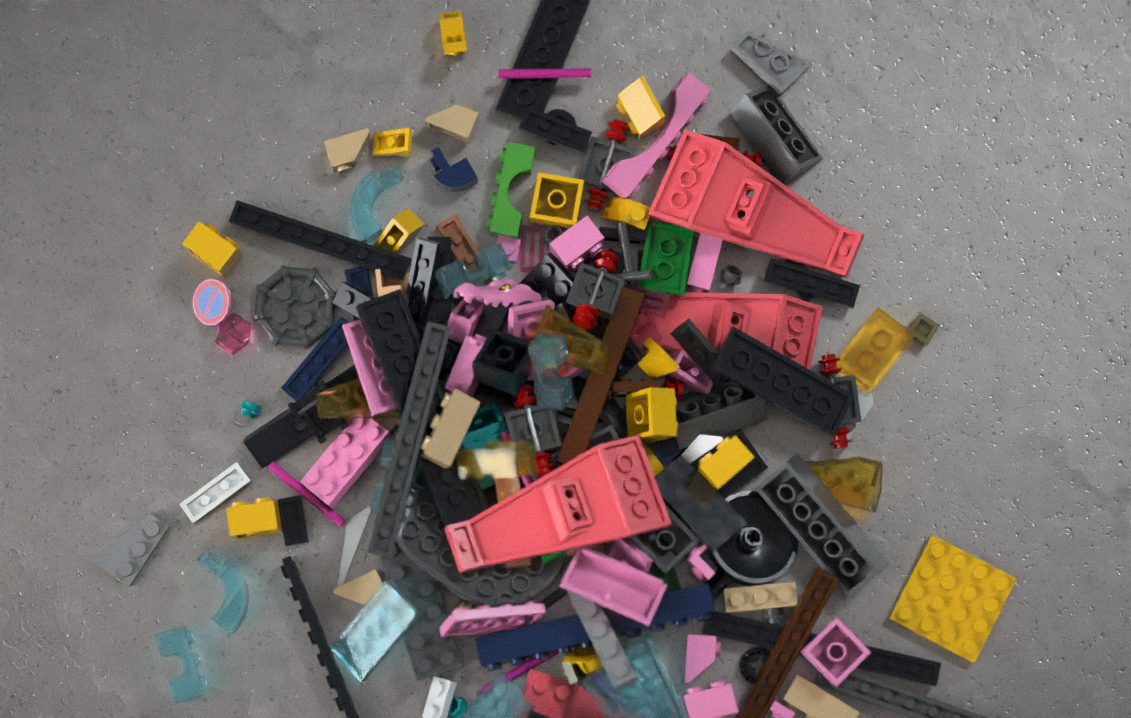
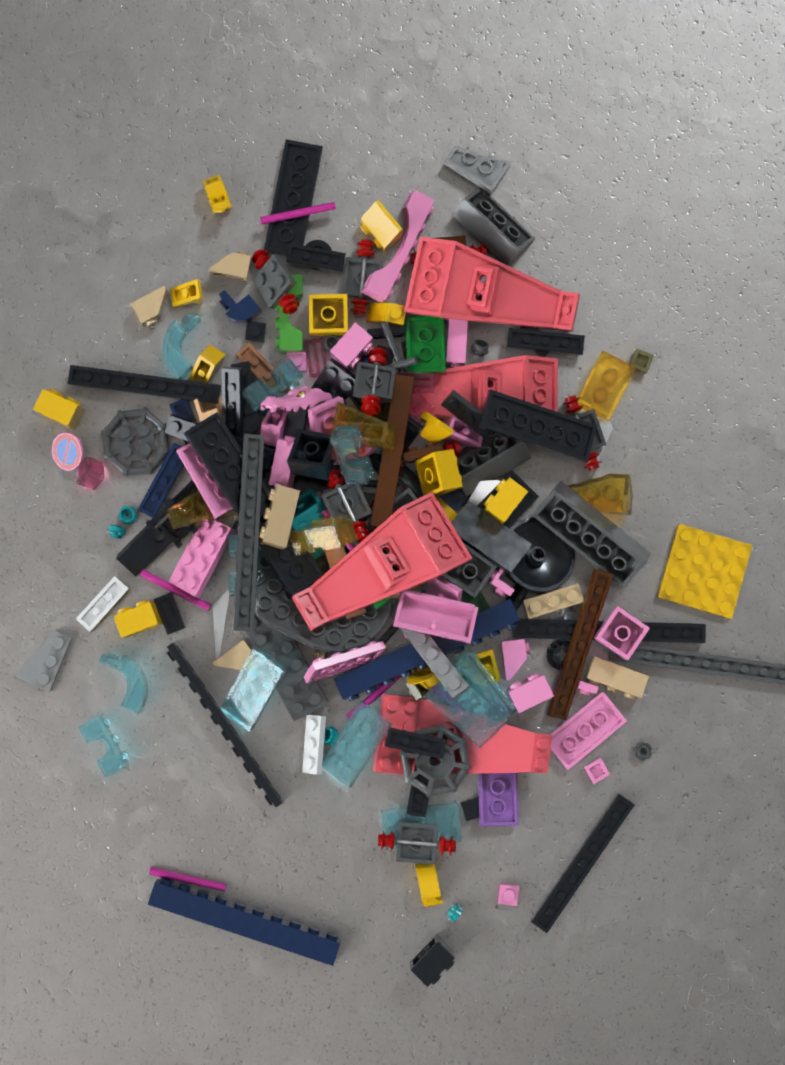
camera: 15 degrees left, 5 degrees up
none -> teal plate [118,506,137,525]
none -> black plate [245,321,267,343]
none -> dark grey plate [251,250,300,314]
none -> yellow slope [473,649,501,686]

